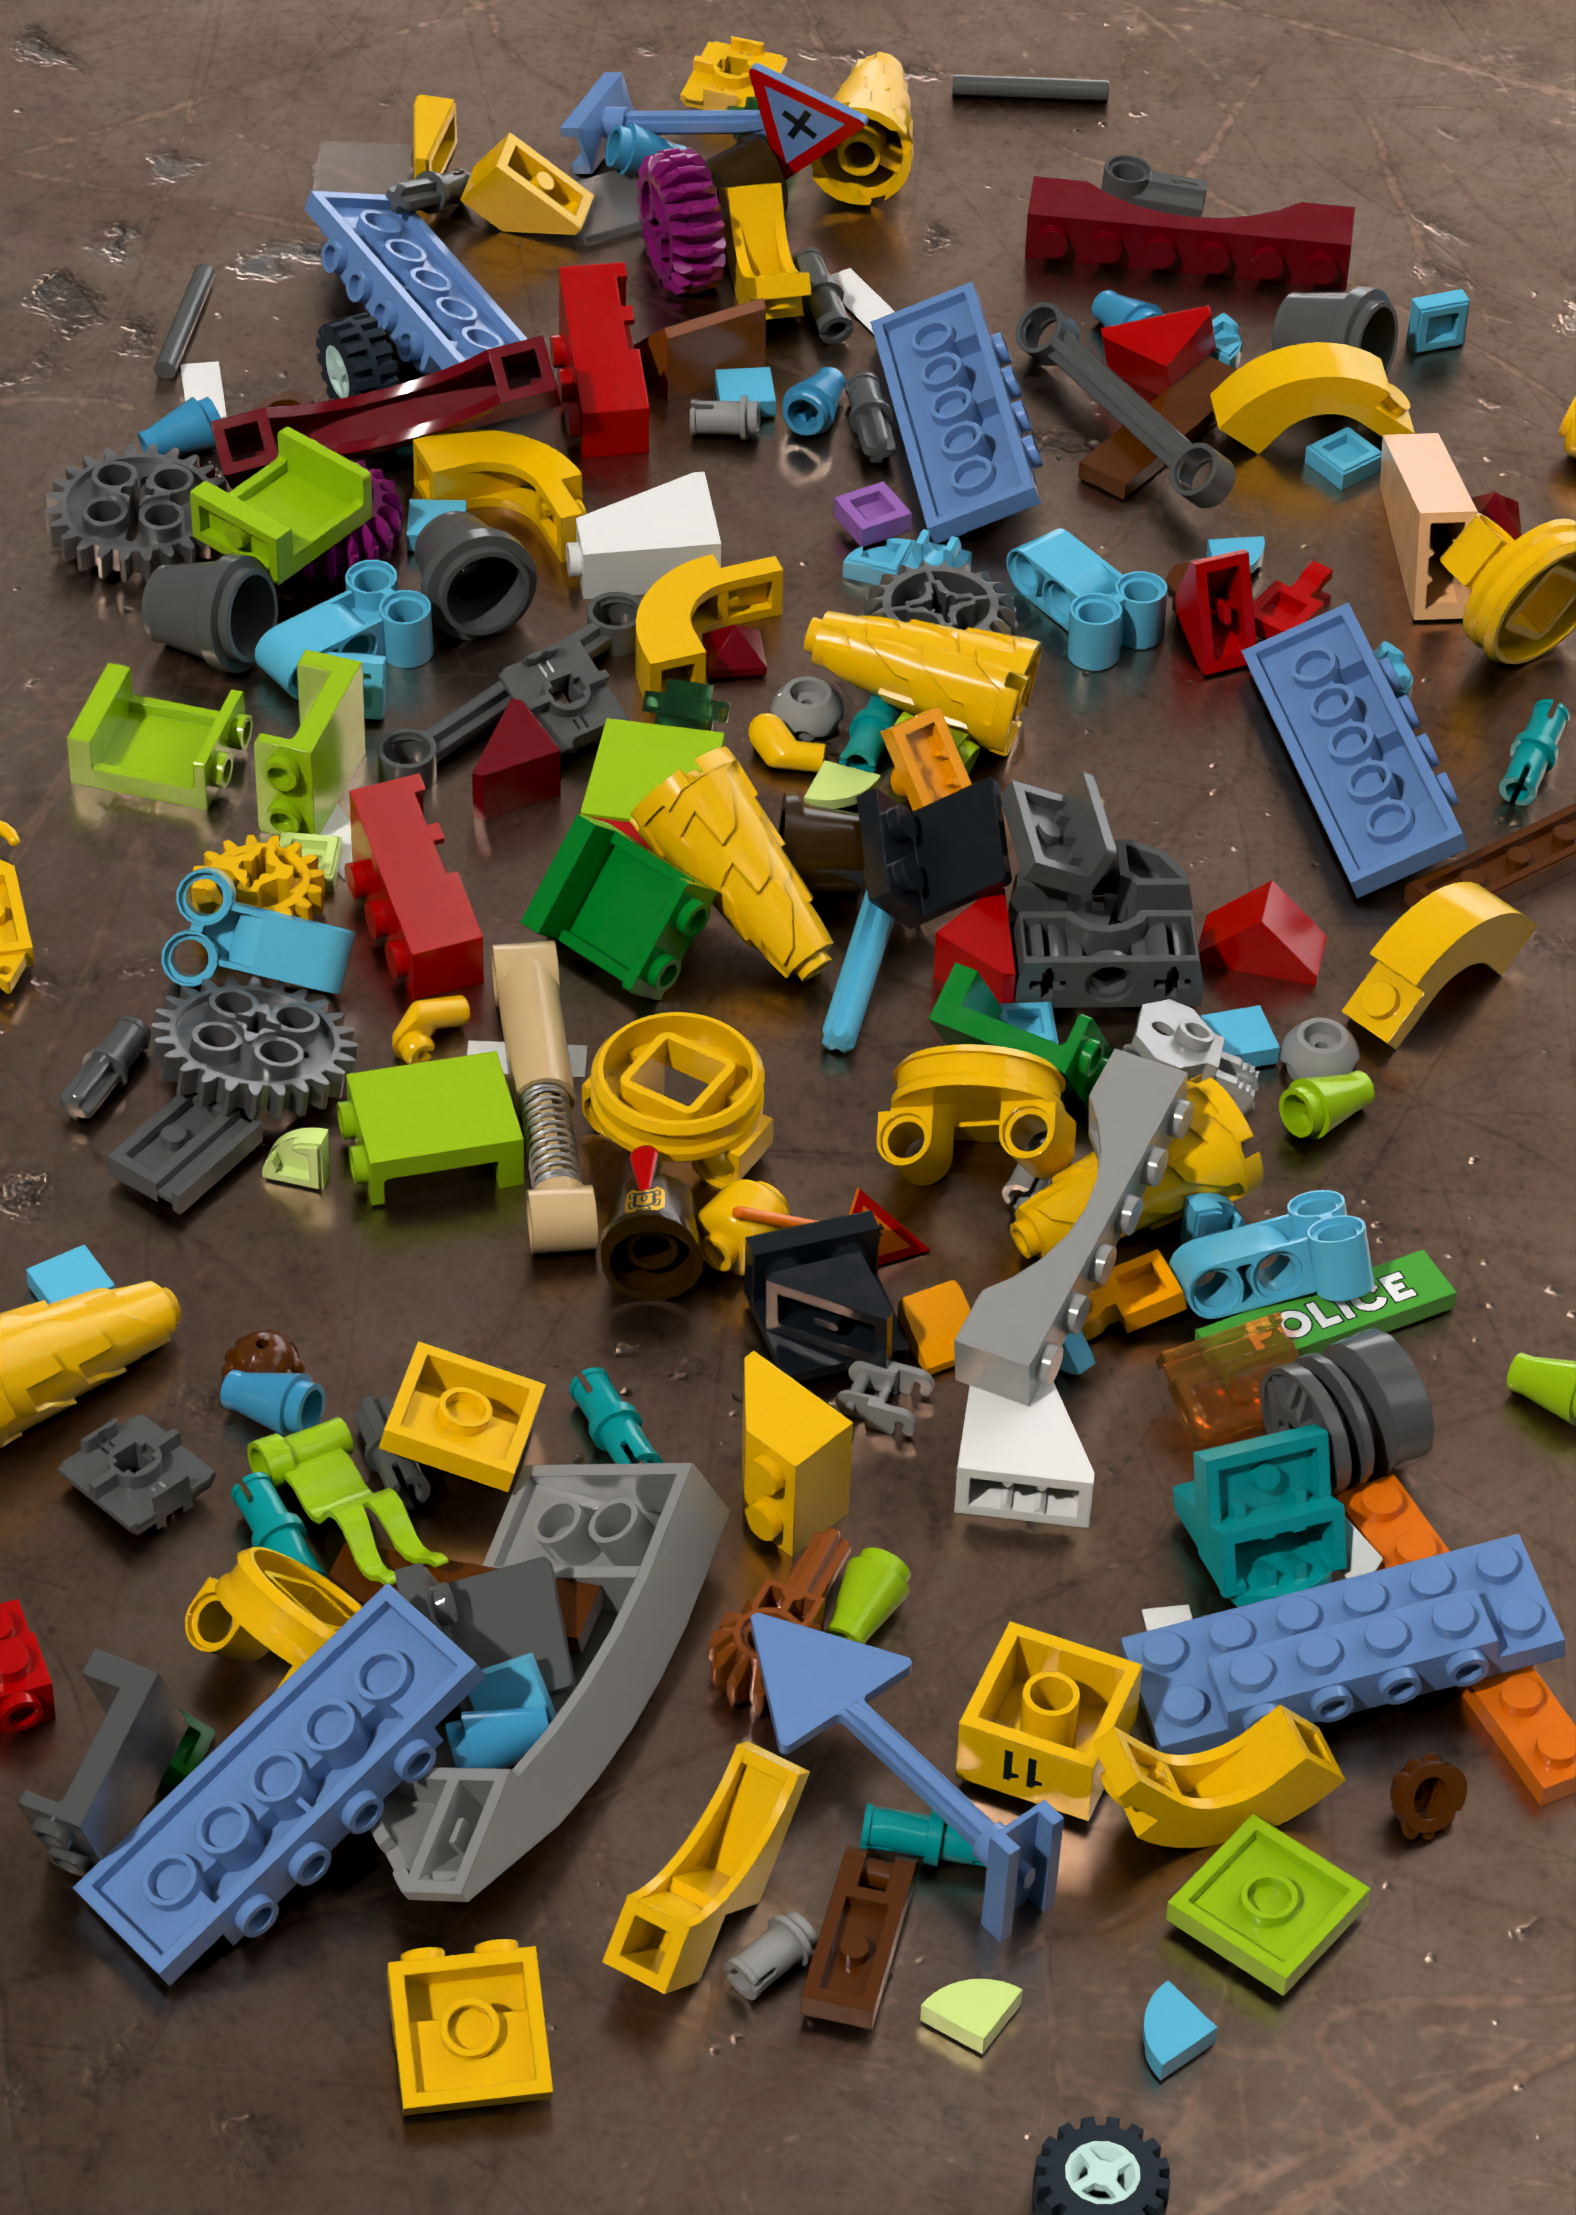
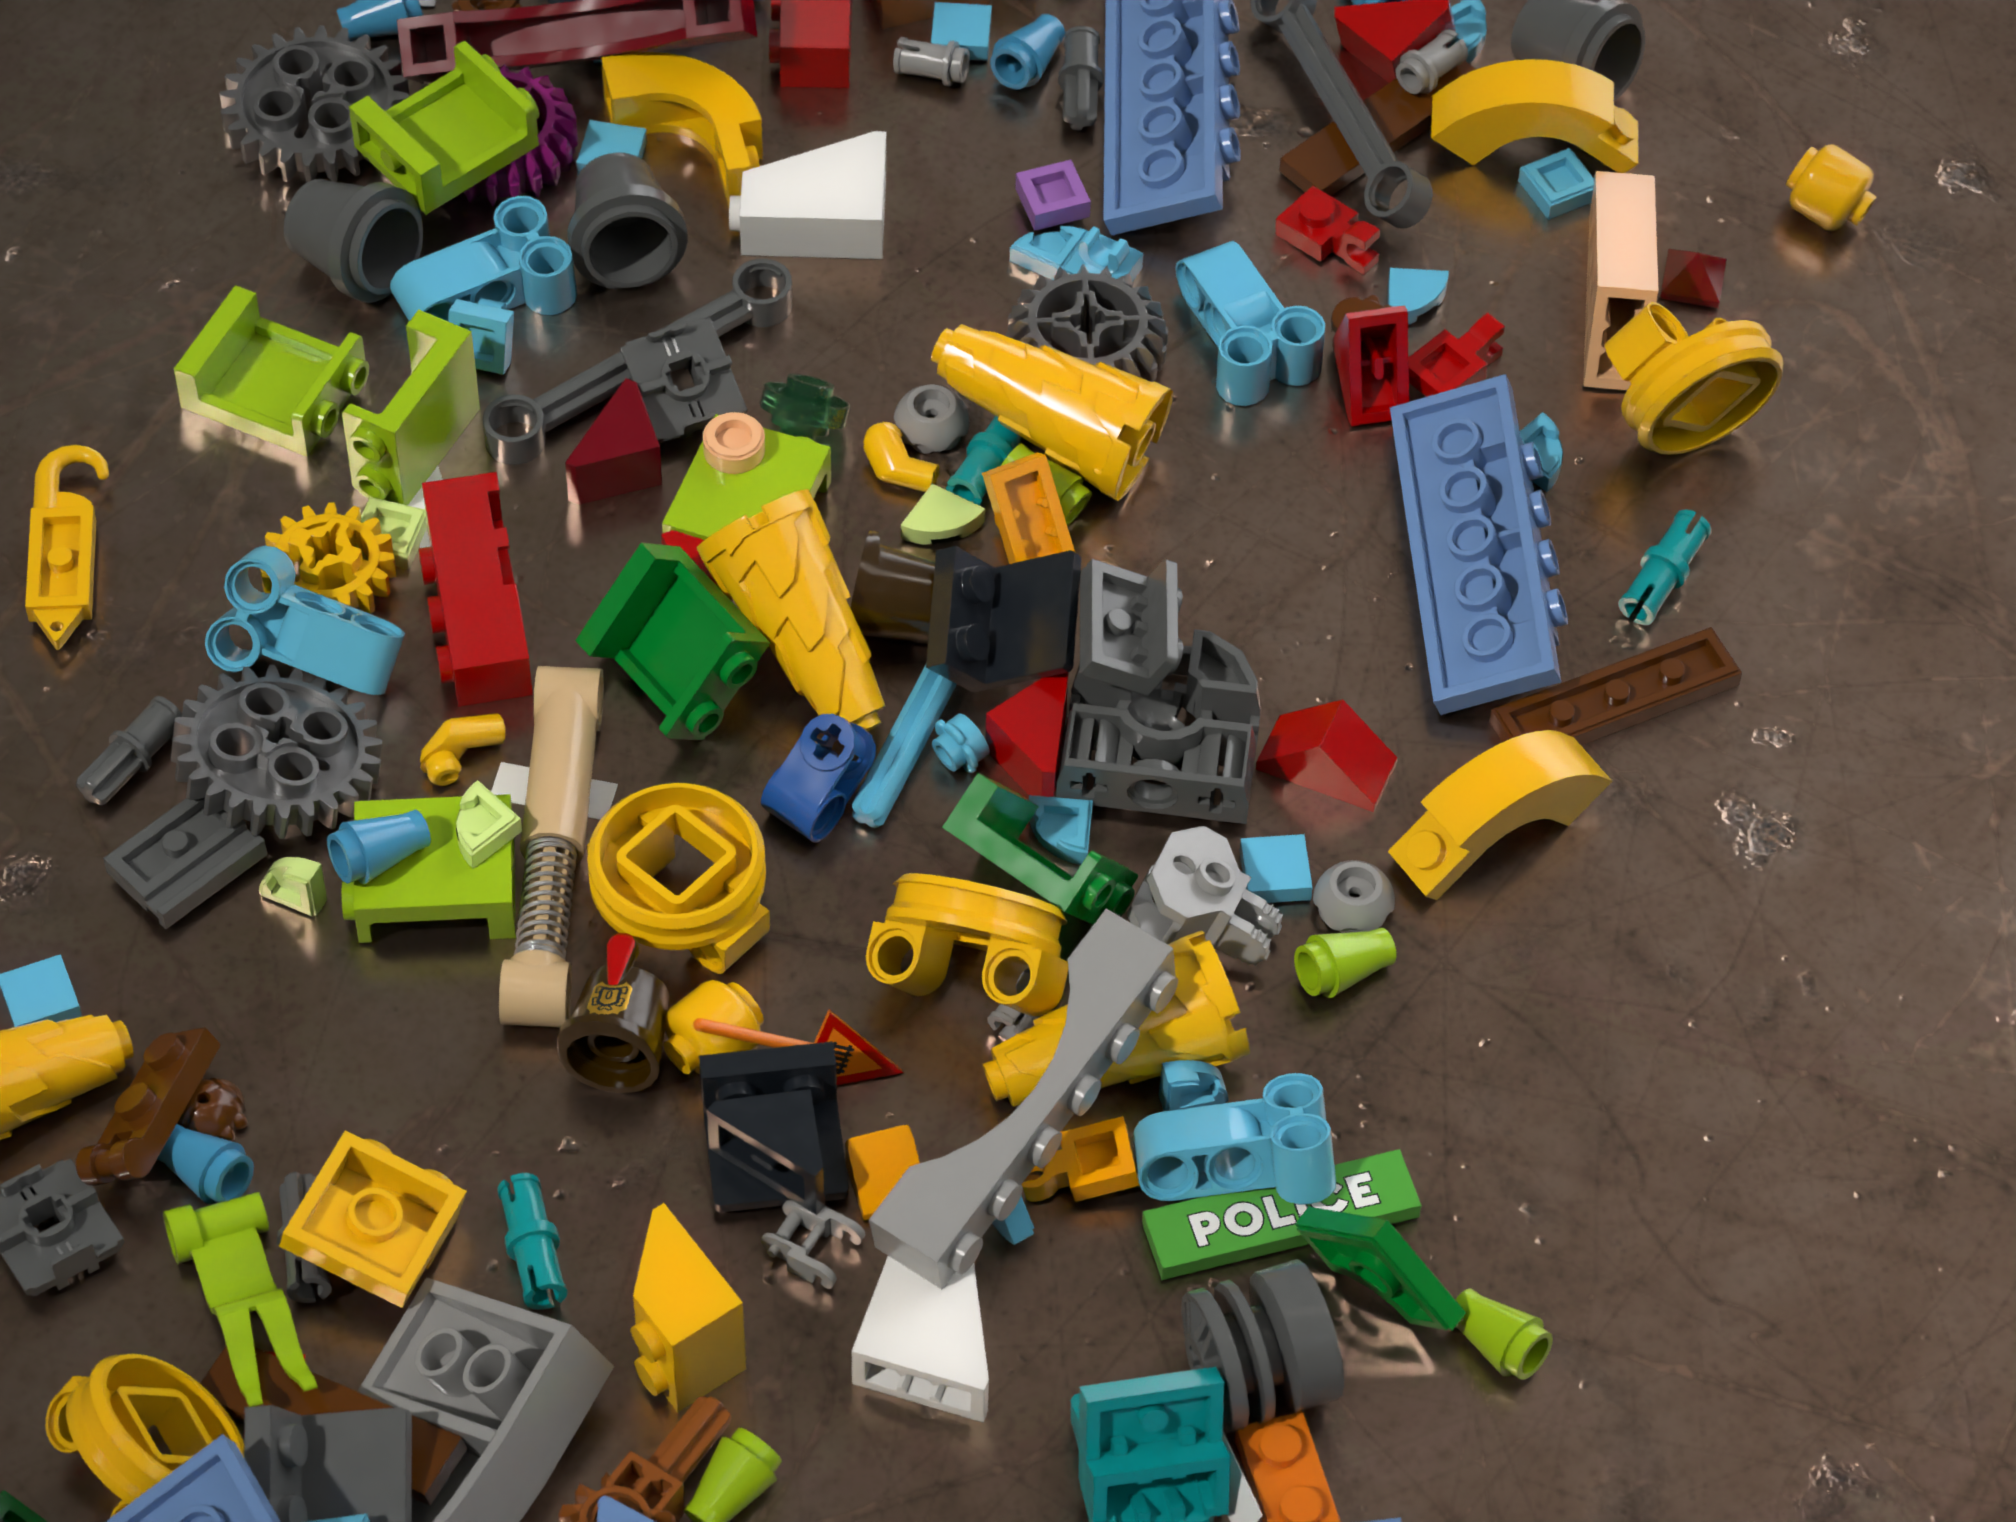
camera: 10 degrees right, 10 degrees up
teal pin [231,1472,328,1578] -> none
yellow arch [635,554,783,709] -> none
dark red slope [702,624,767,679] -> none
clear orange plate [1155,1311,1300,1448] -> none
medium azure tile [1406,289,1470,353] -> none
none -> reddish brown plate [76,1027,221,1186]
none -> dark azure cone [327,810,431,884]
none -> yellowish green tile [456,780,522,869]
none -> light nougat tile [703,412,765,474]
none -> blue piece [761,714,876,842]
none -> medium azure plate [932,713,990,773]
none -> red plate [1275,186,1380,275]
none -> green tile [1295,1207,1466,1331]
none -> light grey pin [1396,30,1468,94]

